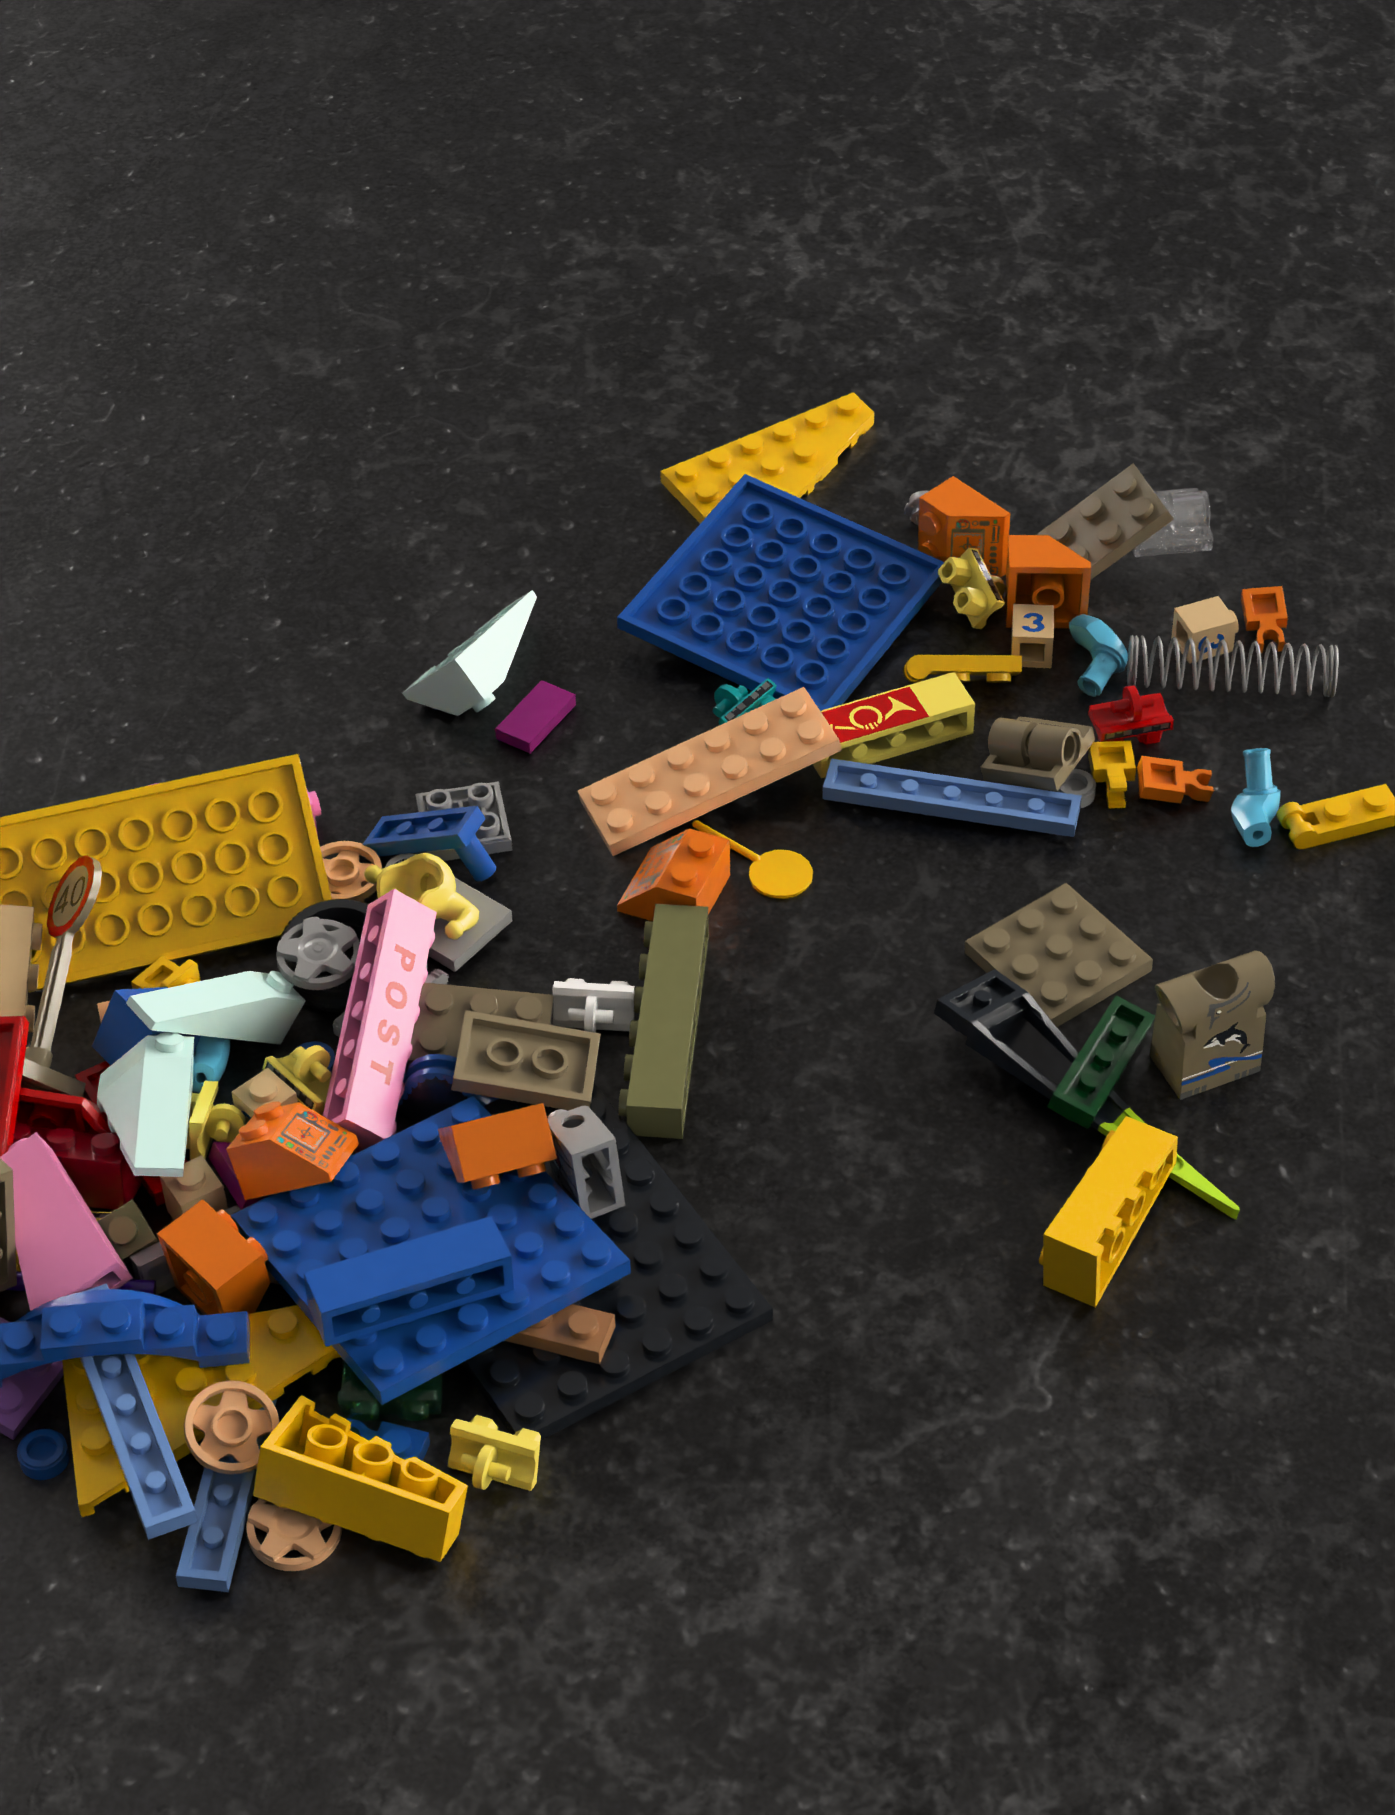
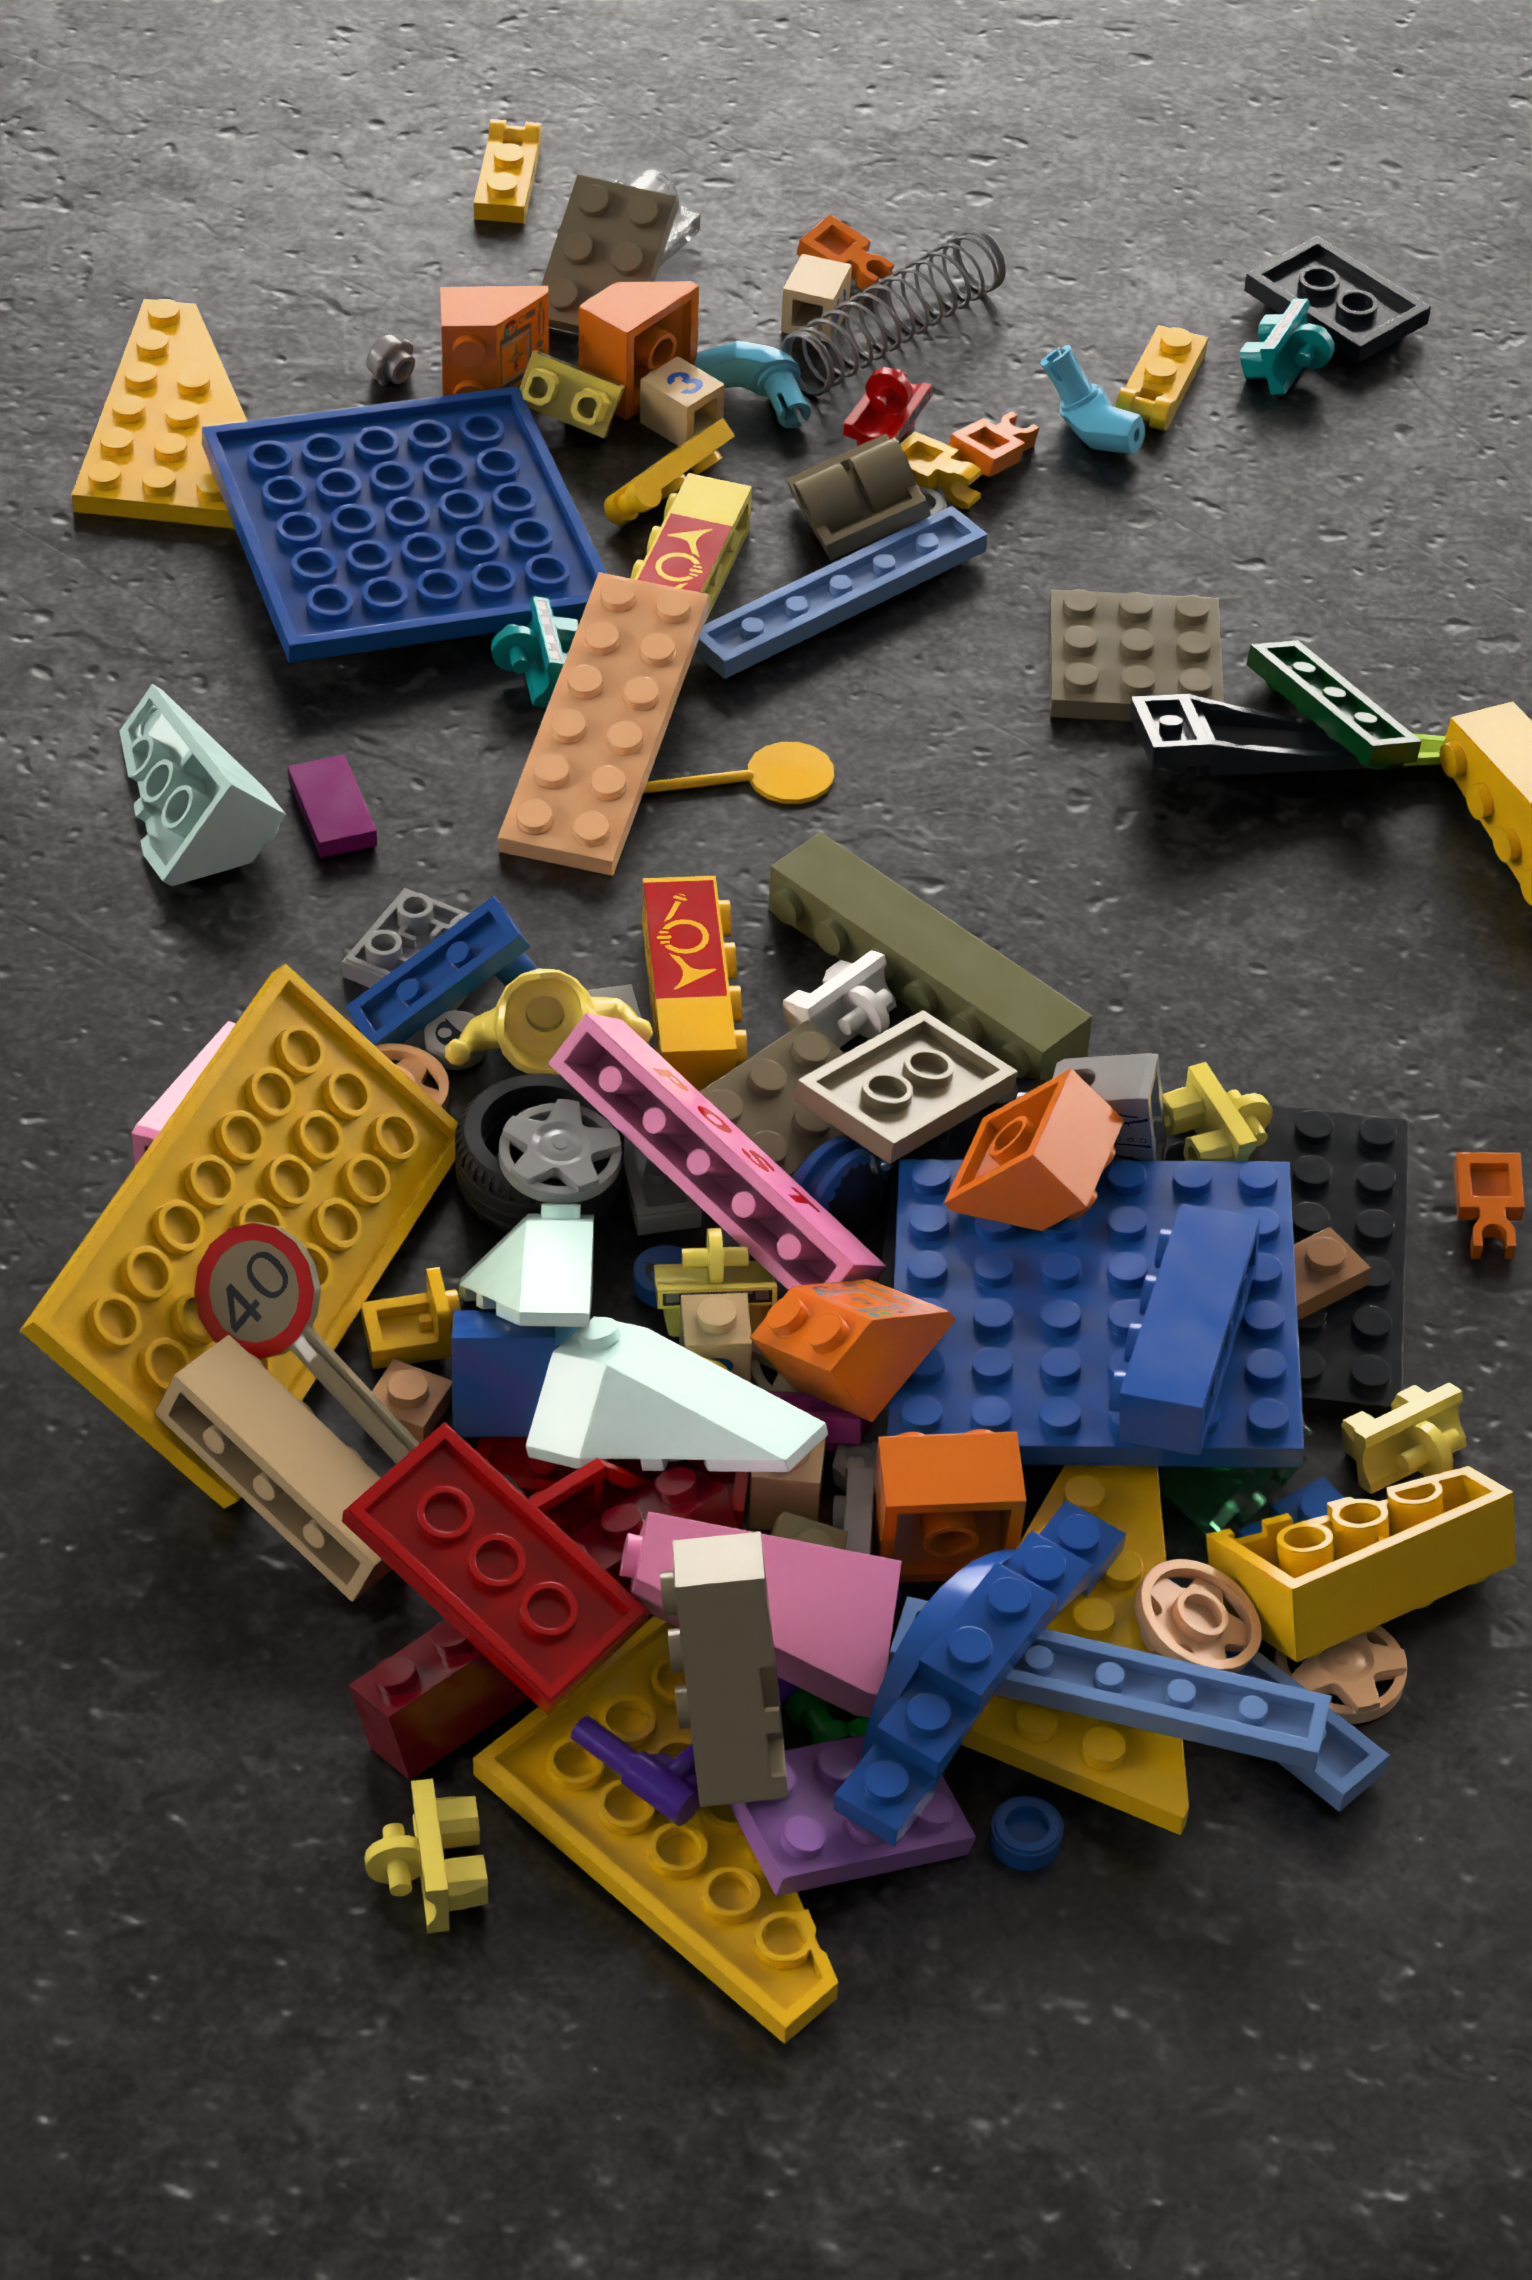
camera: 55 degrees left, 0 degrees up
orange slope [617,828,730,921] -> none
dark tan piece [1149,951,1275,1100] -> none
none -> yellow plate [474,119,542,224]
none -> brick [642,876,748,1092]
none -> light yellow hips [1162,1062,1273,1161]
none -> orange plate [1454,1152,1525,1259]

